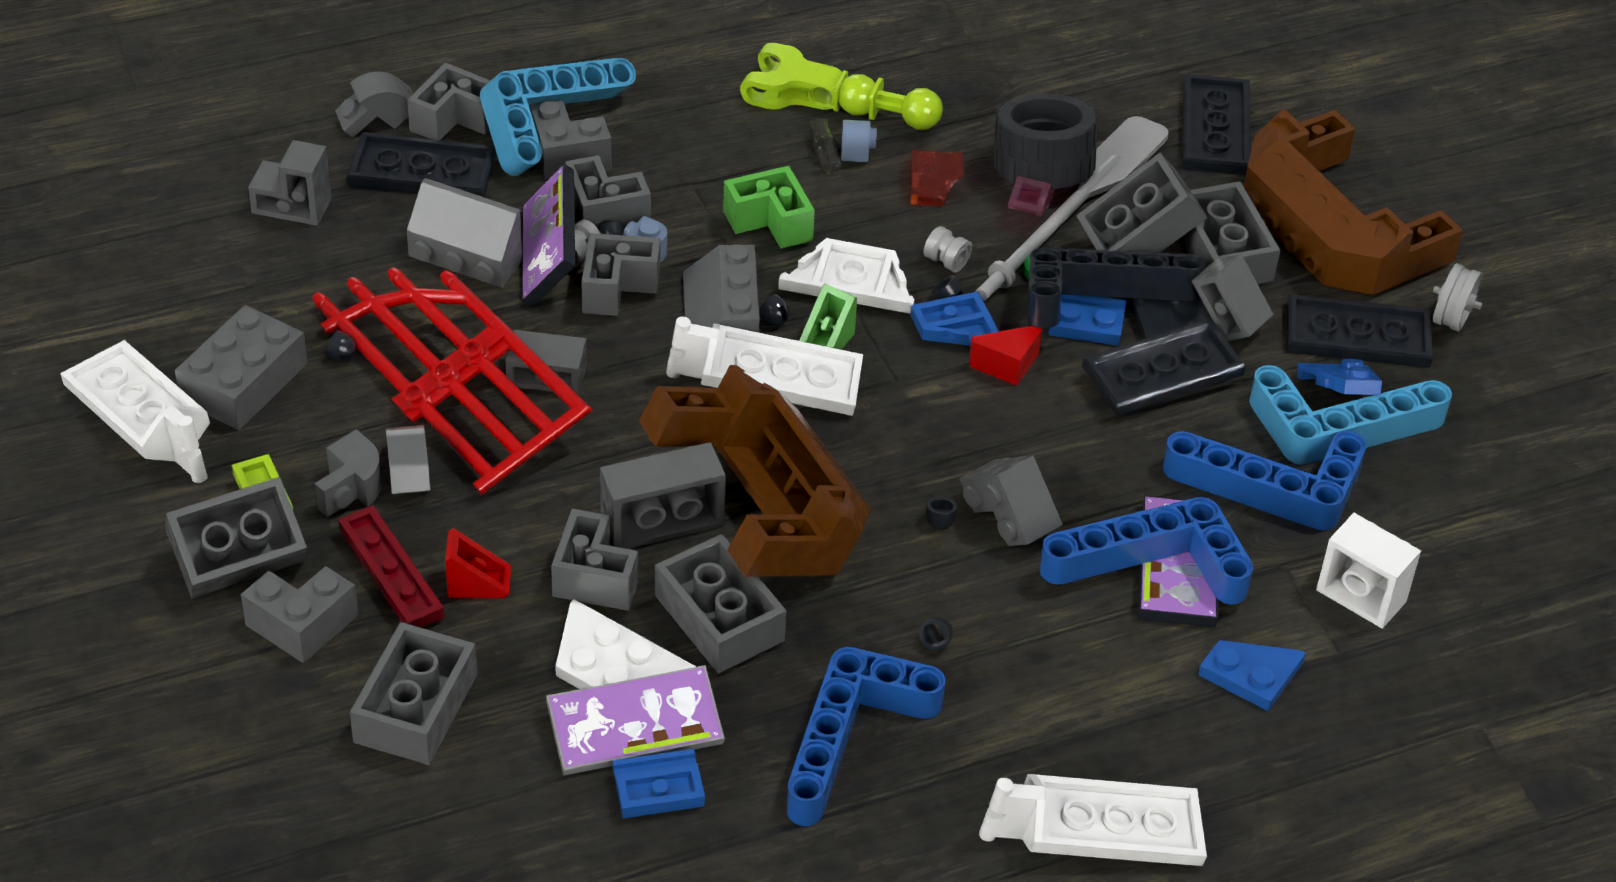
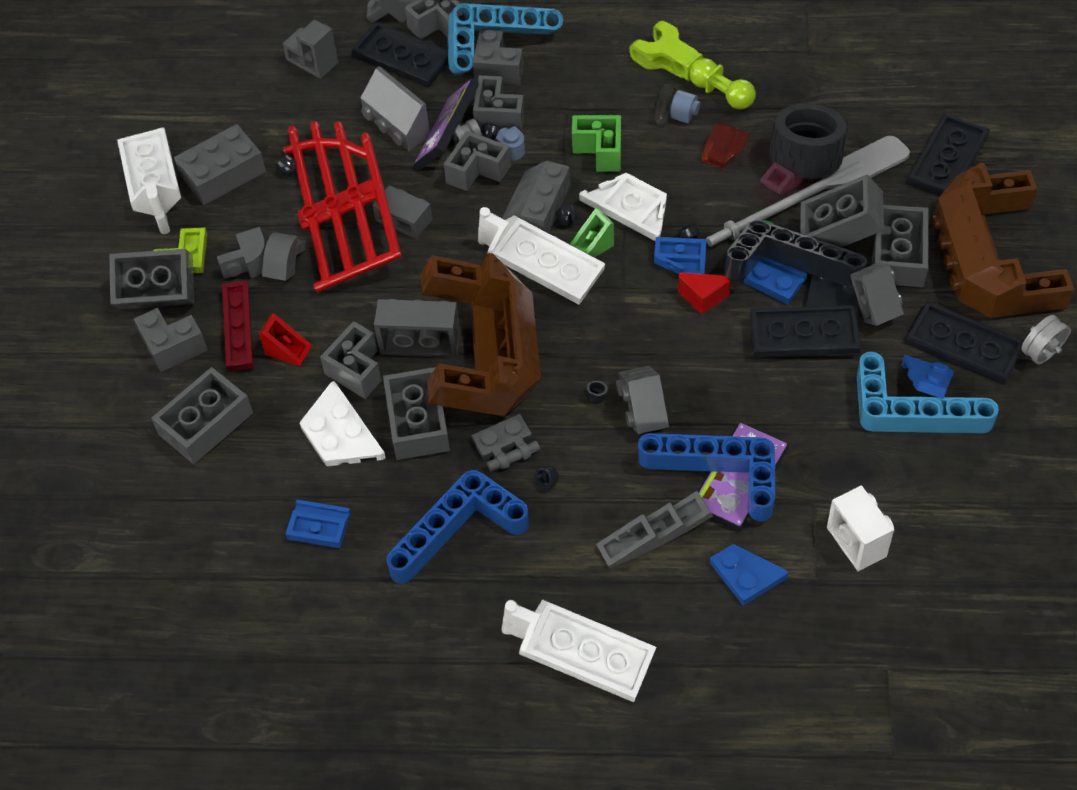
camera: 30 degrees right, 10 degrees up
tile [546,665,725,776] -> none
light grey wheel [924,226,972,273] -> none
blue beam [1162,431,1367,531] -> none
none -> dark grey plate [472,414,540,472]
none -> dark grey slope [596,491,713,568]

